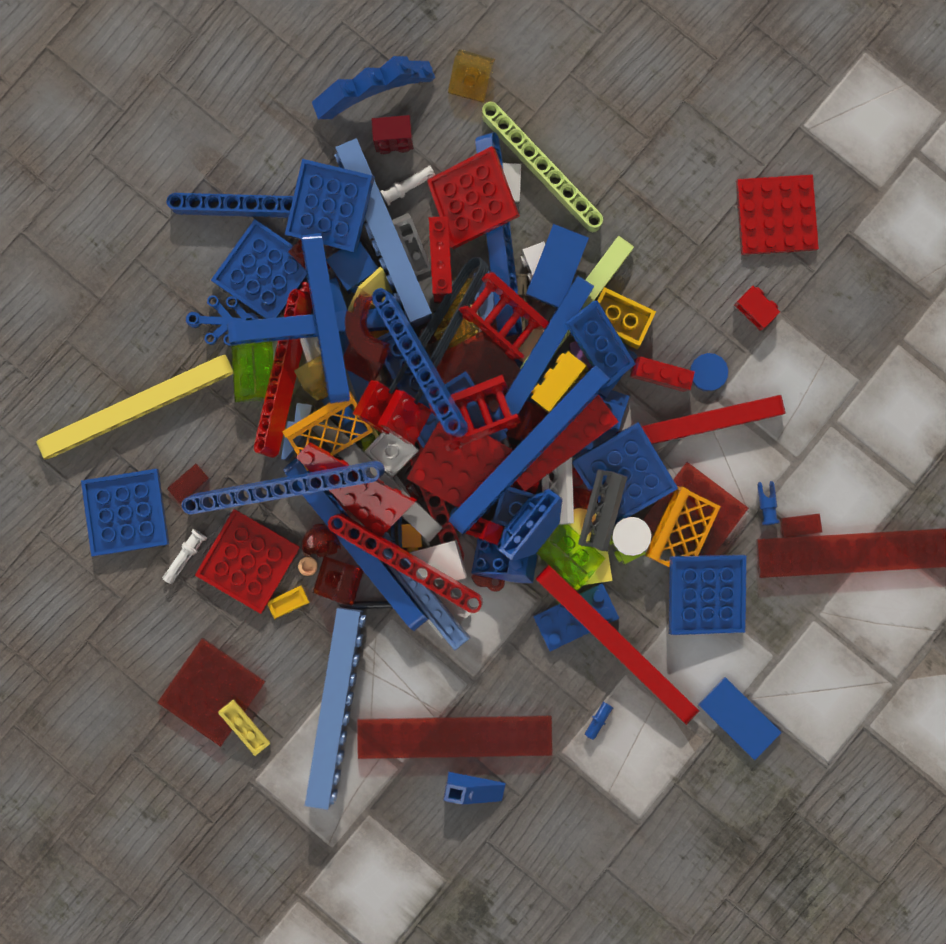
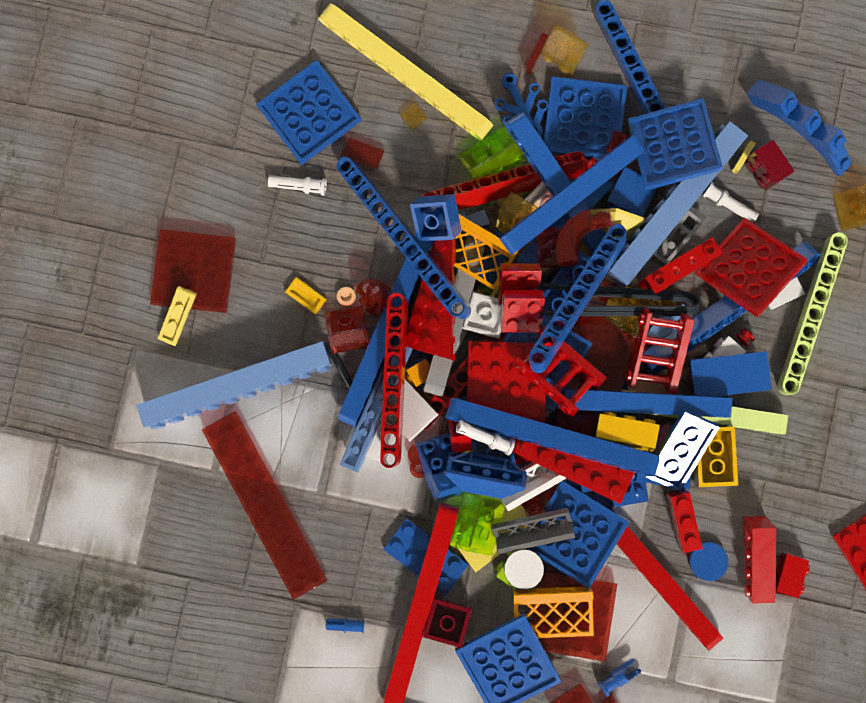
camera: 60 degrees right, 0 degrees up
red plate [195,509,301,614] -> none
clear red tile [405,482,423,501] -> none
blue slope [444,772,506,805] -> none
none -> clear yellow tile [400,104,427,131]
none -> blue brick [410,194,462,241]
none -> dark red brick [423,597,472,648]
none -> white pin [456,420,515,455]
none -> clear red tile [525,33,549,74]
none -> clear yellow slope [541,24,589,75]
none -> light yellow piece [731,141,756,174]
none -> red bush [736,328,755,347]
none -> wedge [743,516,776,604]

